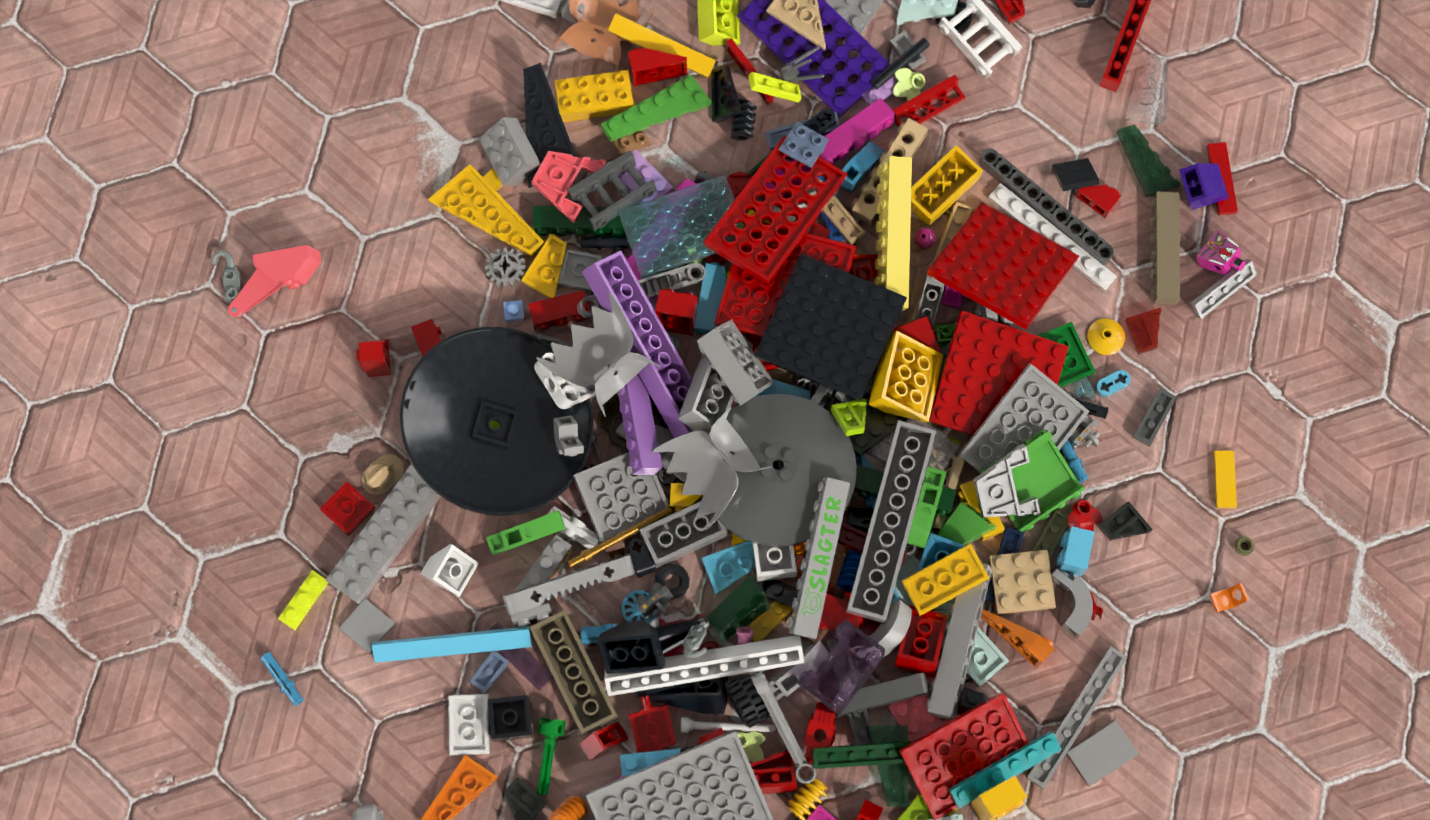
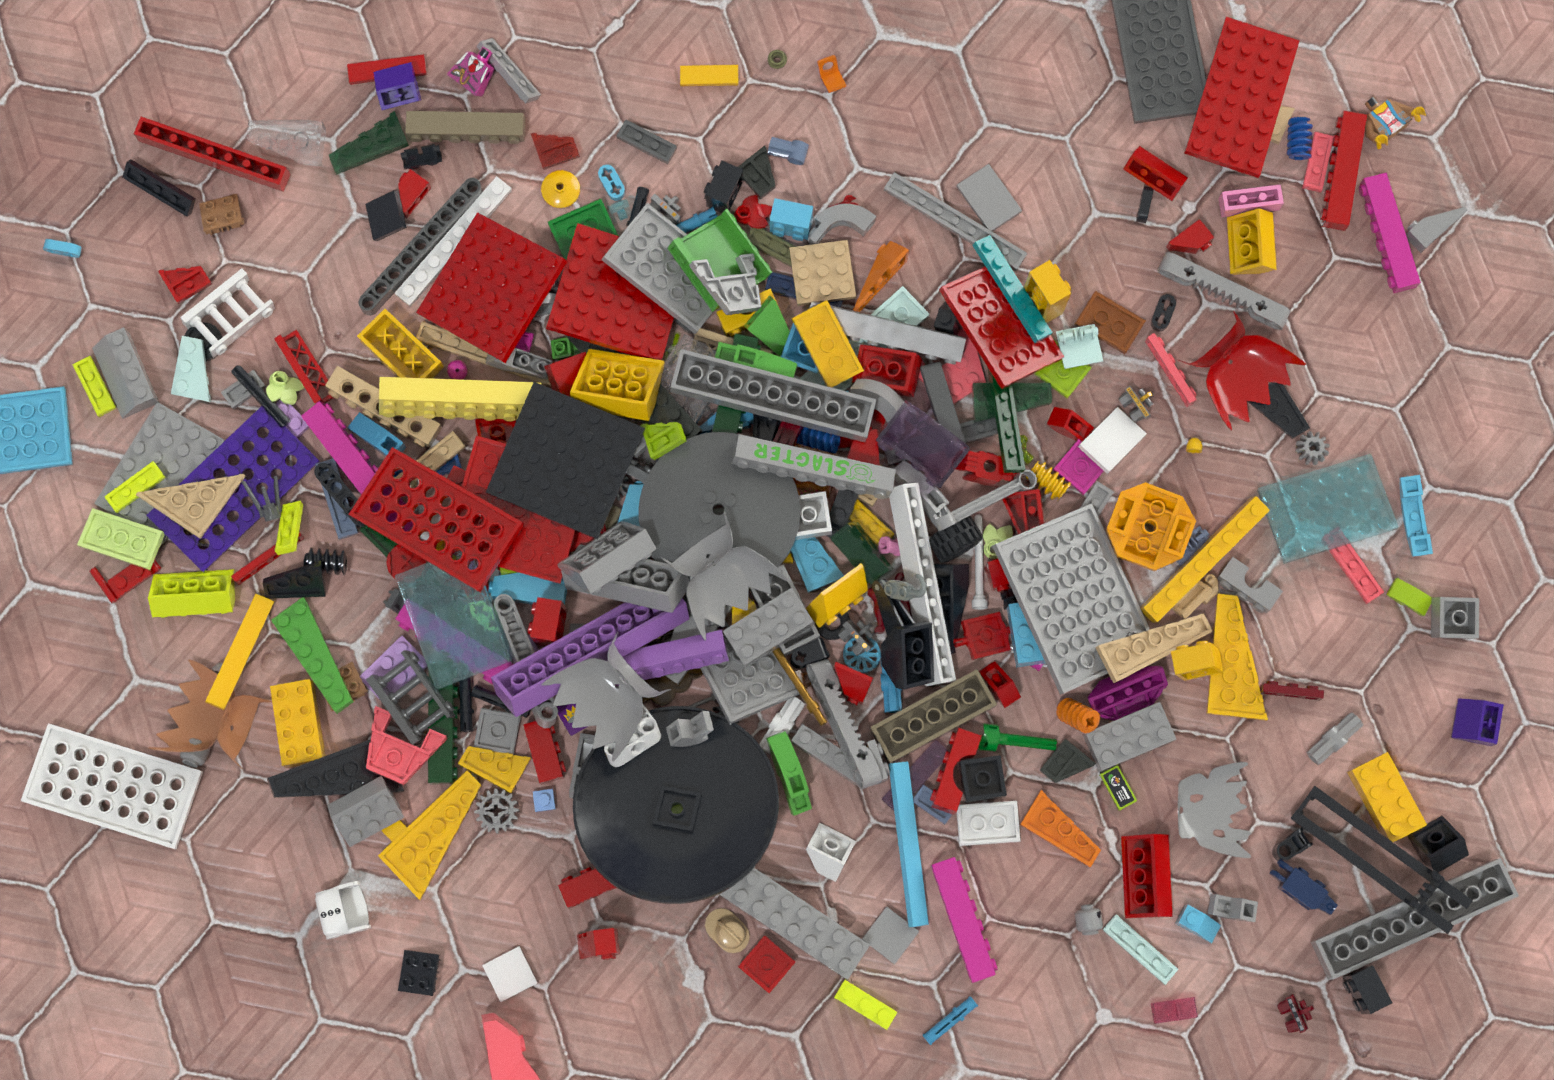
camera: 90 degrees left, 5 degrees up
red slope [628,48,687,87] -> none
sand blue hinge [779,122,829,168] -> none
none -> medium nougat hinge [199,194,245,235]
none -> white piece [315,881,371,940]
none -> black hinge [398,950,441,996]
none -> black hinge [401,144,442,170]
none -> white tile [482,946,538,1002]
none -> black brick [704,160,744,213]
none -> light grey brick [723,588,815,667]
none -> sand blue piece [768,137,809,165]
none -> yellow slope [805,564,868,628]
none -> red slope [834,662,873,706]
none -> red arch [930,728,982,815]
none -> dark pink brick [931,857,998,983]
none -> clear neon green arm [1020,435,1034,465]

